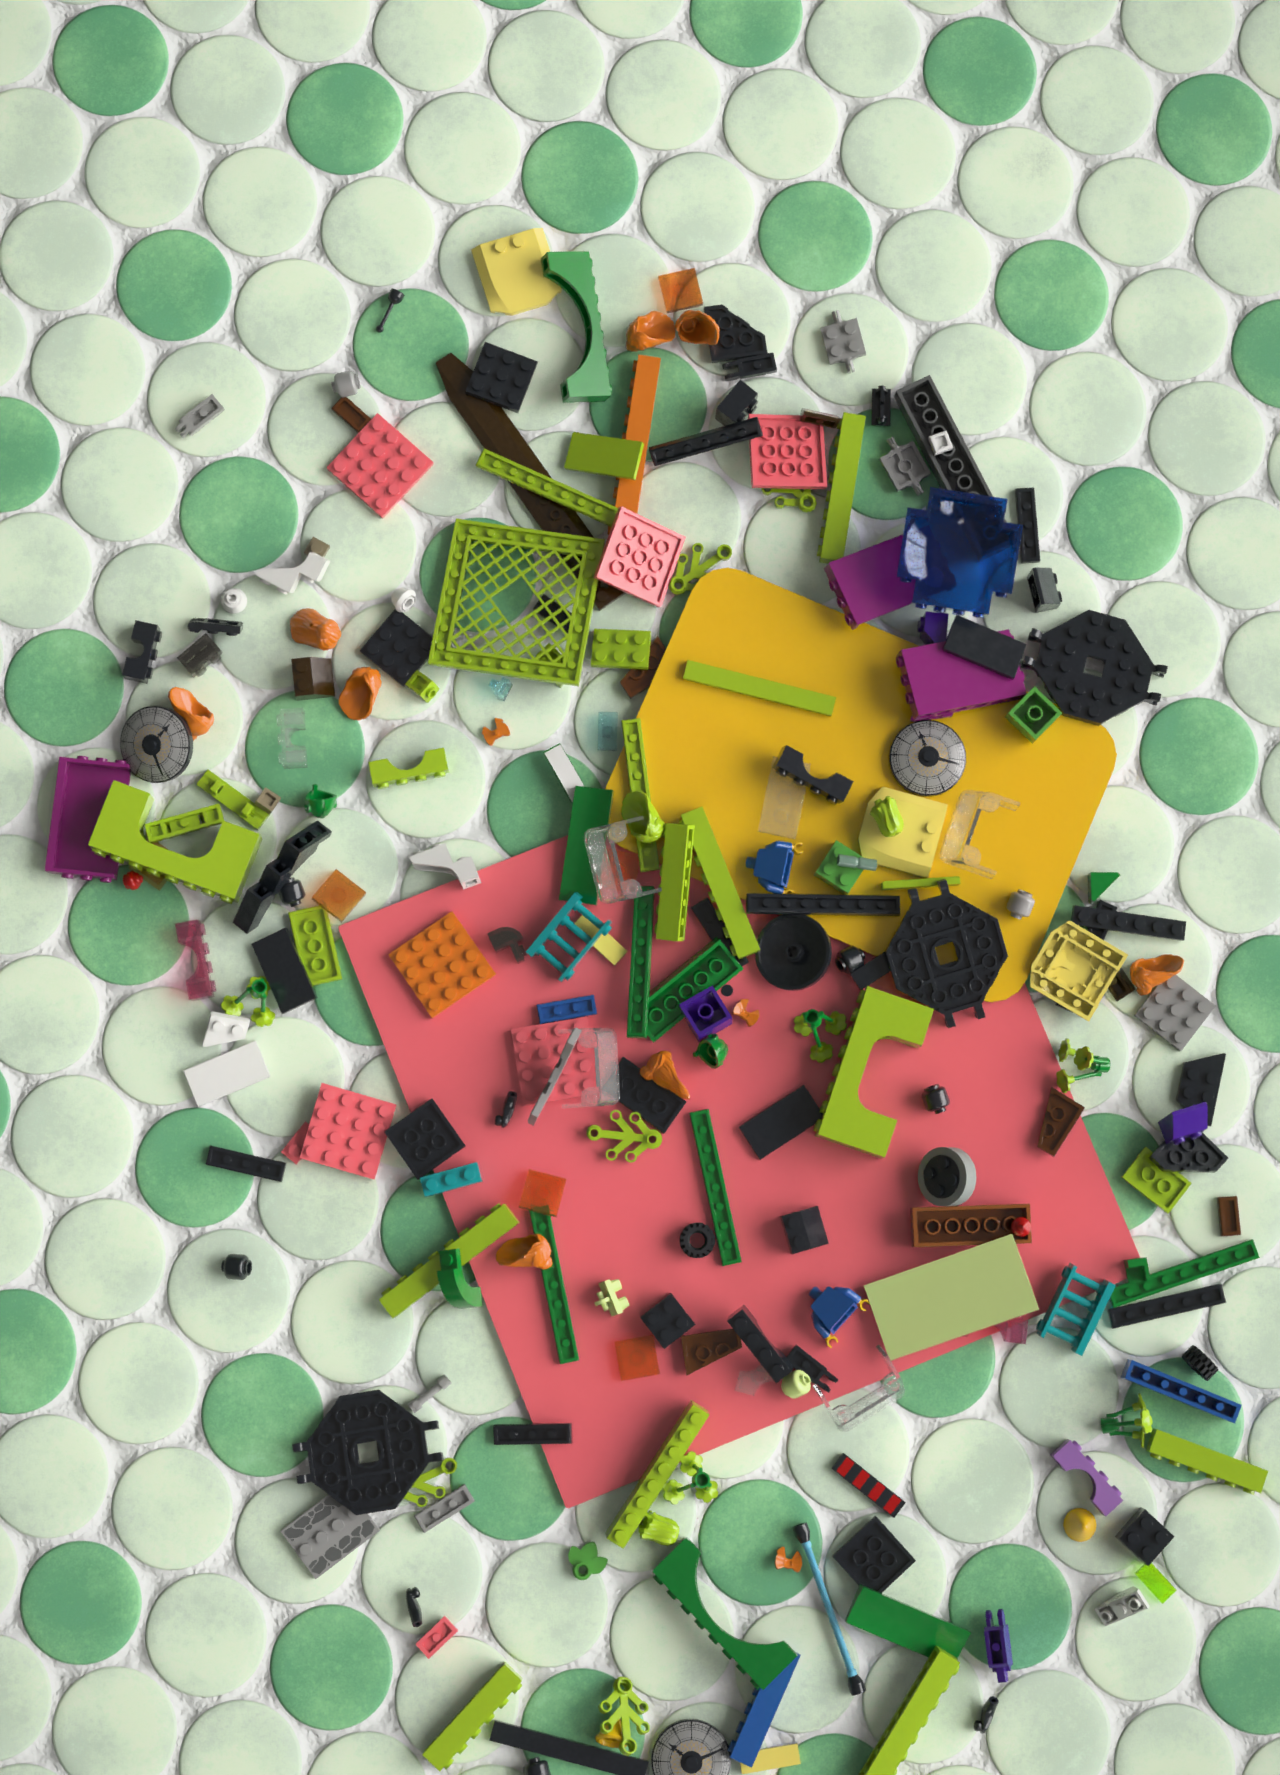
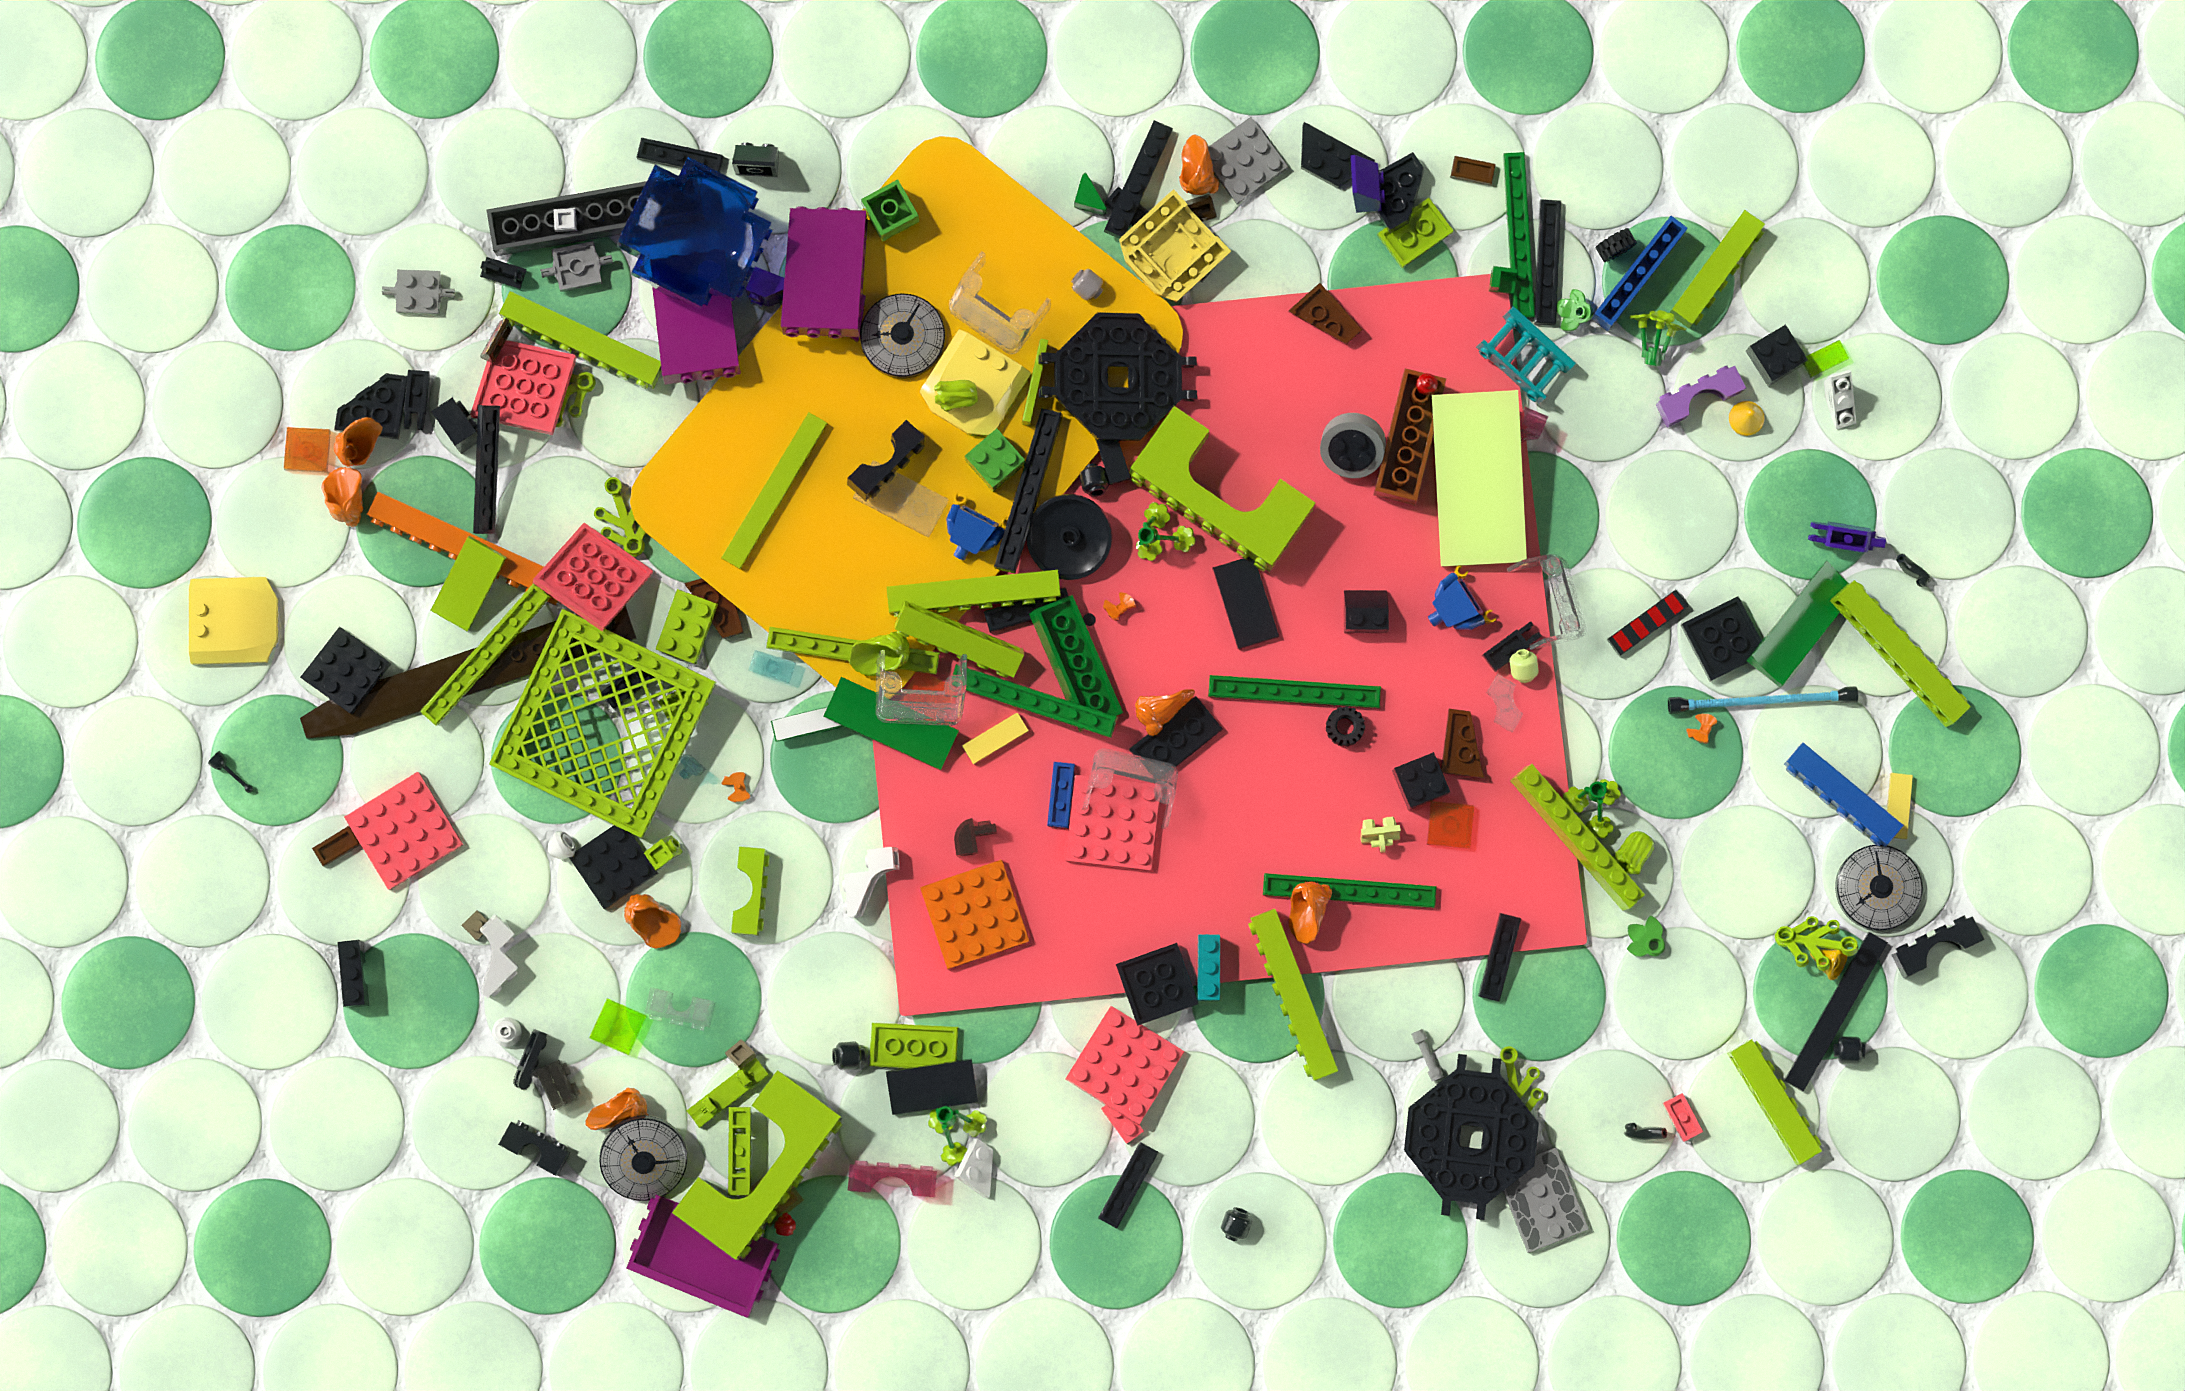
camera: 70 degrees left, 0 degrees up
light grey hinge [175,394,225,438] -> none
white tile [184,1041,271,1107] -> none
black arch [232,820,332,934] -> none
orange hair [290,608,341,650] -> none
dark brown slope [291,657,335,701] -> none
green helmet [304,784,337,819] -> none
clear orange tile [312,869,366,923] -> none
light grey head [331,370,361,398] -> none
light grey tile [414,1484,475,1533] -> none
green arch [437,1248,482,1309] -> none
black arm [495,1091,517,1128] -> none
clear orange tile [519,1169,567,1218] -> none
teal fence [526,892,612,982] -> none
light grey tile [528,1027,582,1126] -> none
arch [541,251,612,403] -> none
lime plant [587,1110,662,1163] -> none
green arch [652,1537,798,1690] -> none
dark purple slope [679,986,733,1043] -> none
green helmet [693,1034,728,1069] -> none
black arch [727,1305,793,1383] -> none
sand green piece [837,854,877,871] -> none
black head [922,1084,950,1114] -> none
black tile [943,615,1027,680] -> none
black plate [1021,610,1168,726] -> none
lime plant [1056,1038,1111,1093] -> none
none -> black arch [337,940,369,1008]
none -> clear neon green tile [589,998,647,1055]
none -> bright green plate [1557,289,1594,331]

